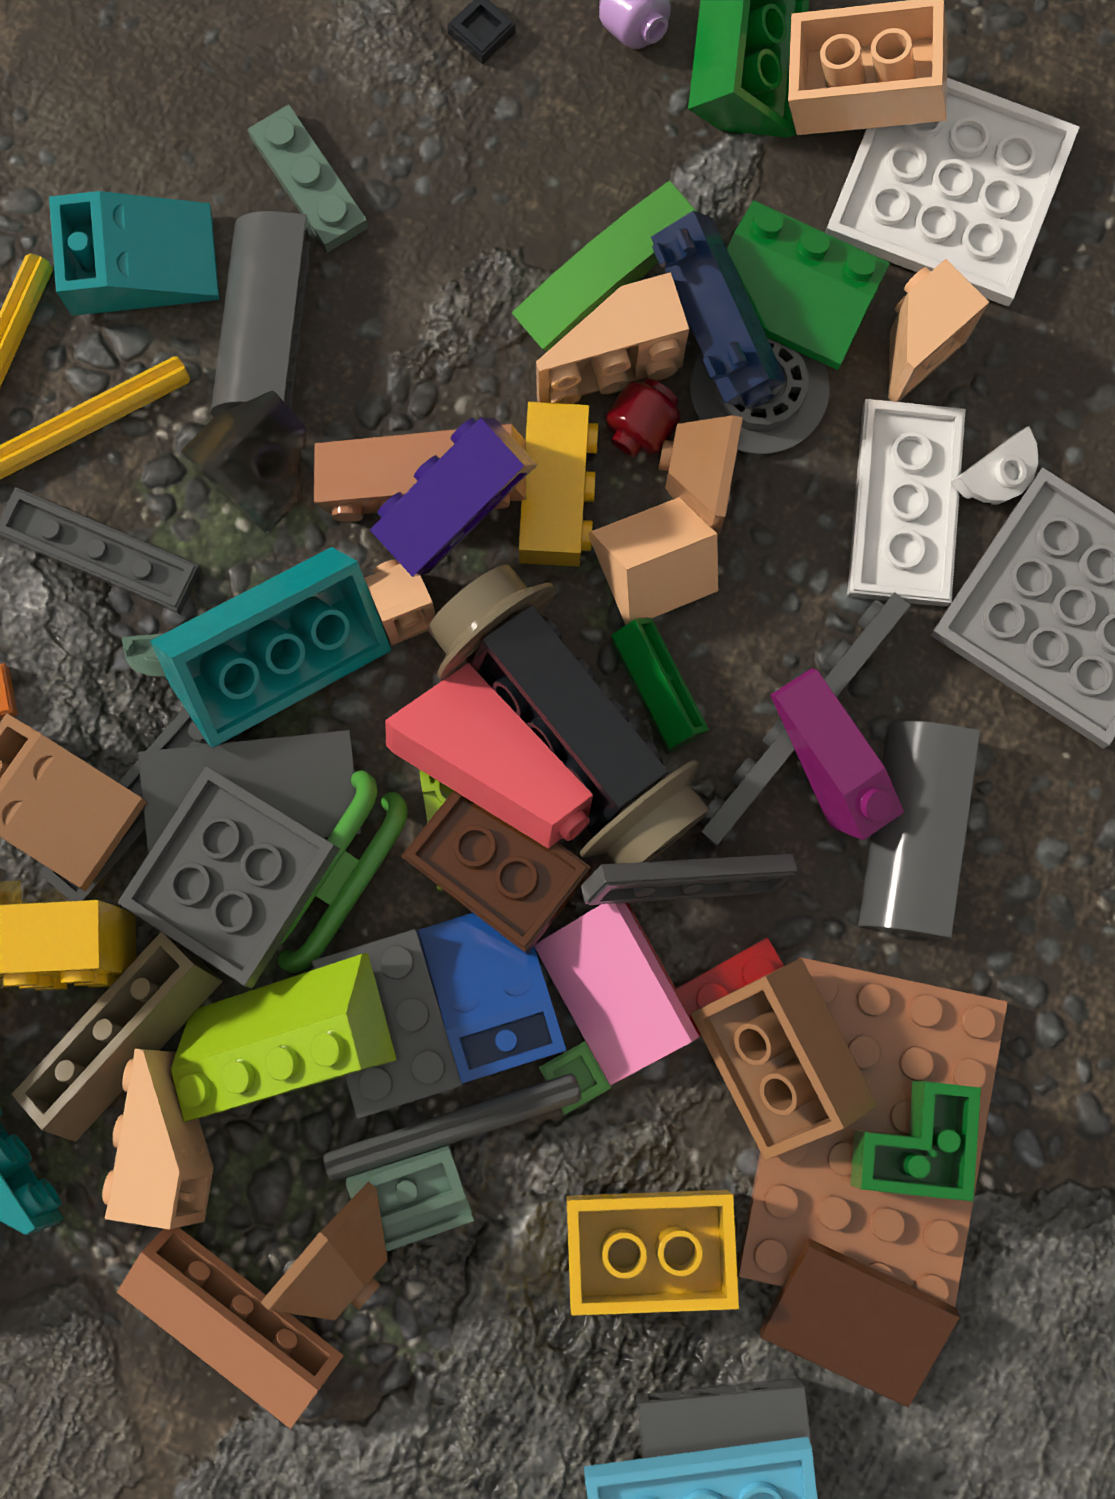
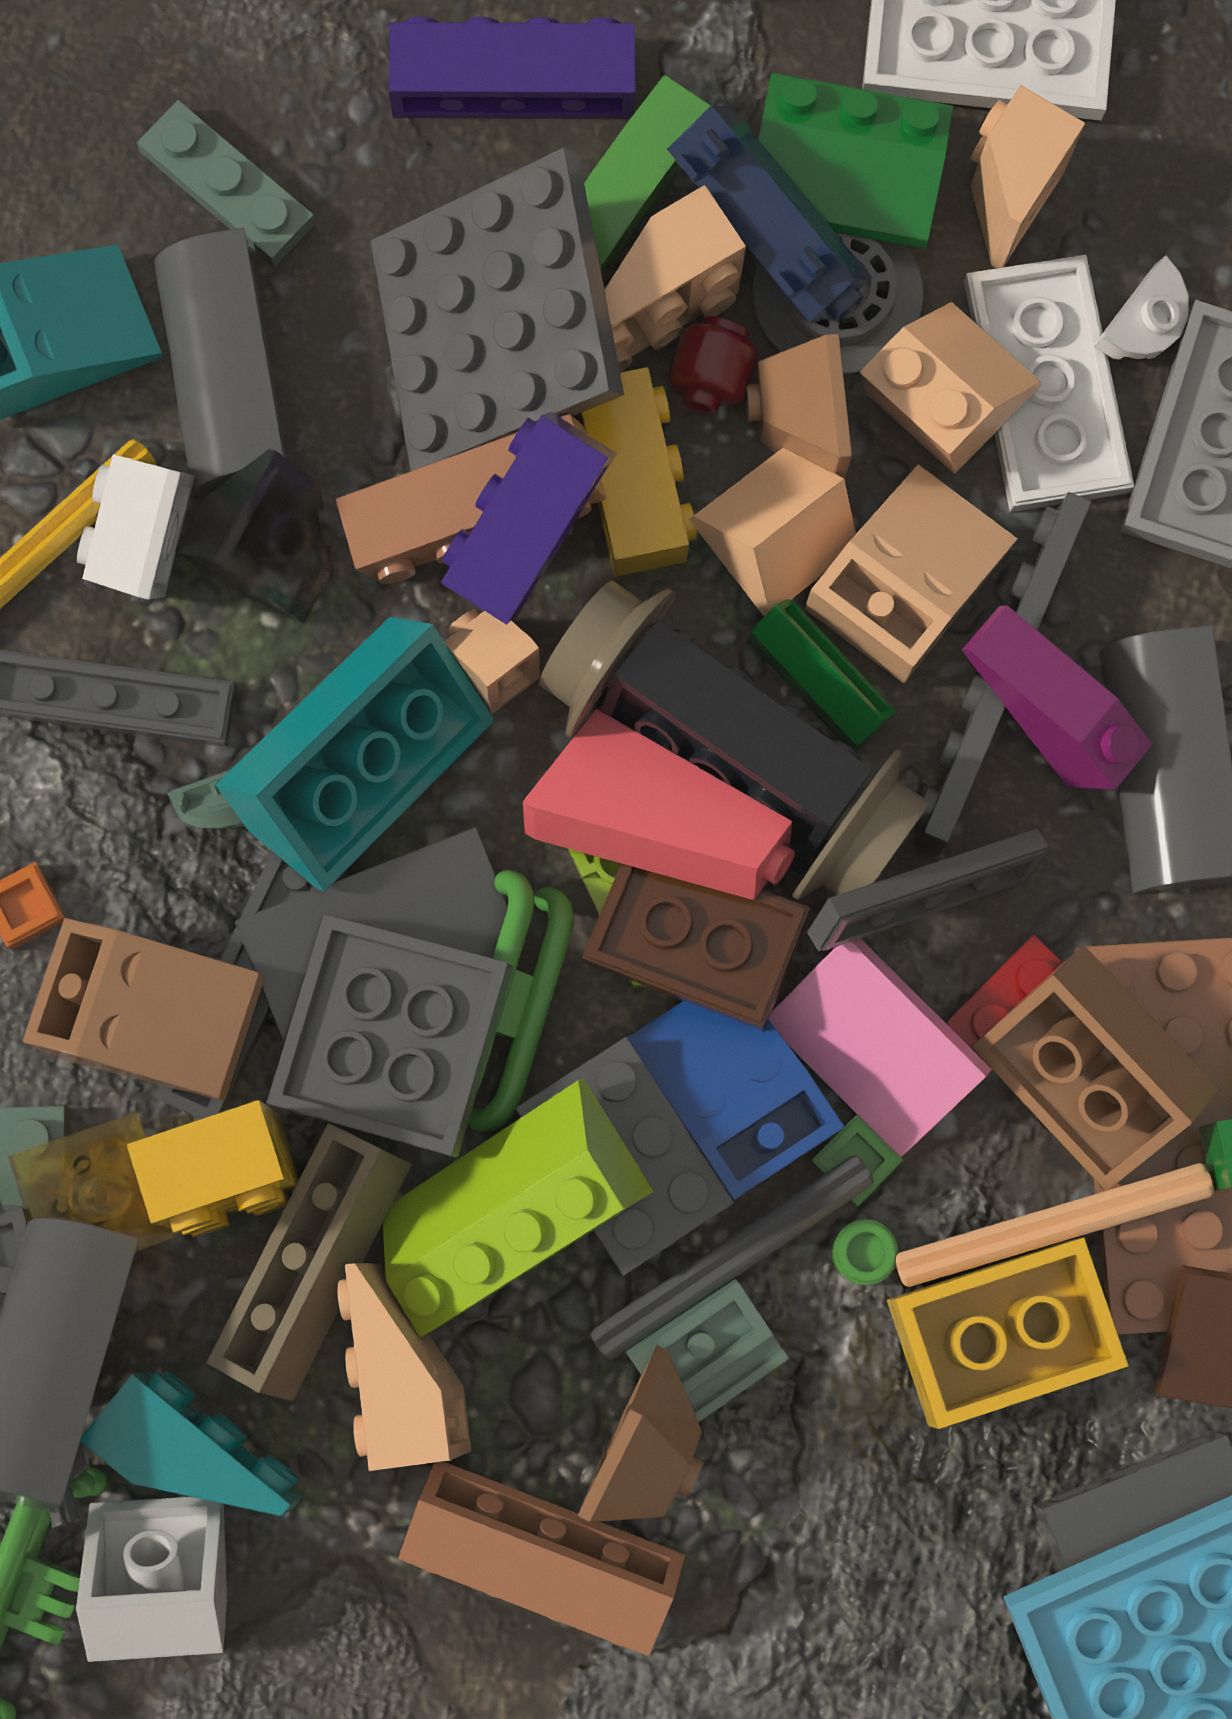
camera: 20 degrees left, 0 degrees up
none -> white slope [77,454,195,600]
none -> dark grey plate [371,147,624,471]
none -> dark purple brick [389,17,635,119]
none -> light nougat slope [805,464,1018,684]
none -> bright green tile [831,1219,898,1285]
none -> light nougat slope [859,302,1041,475]
none -> light nougat axle [895,1163,1214,1287]

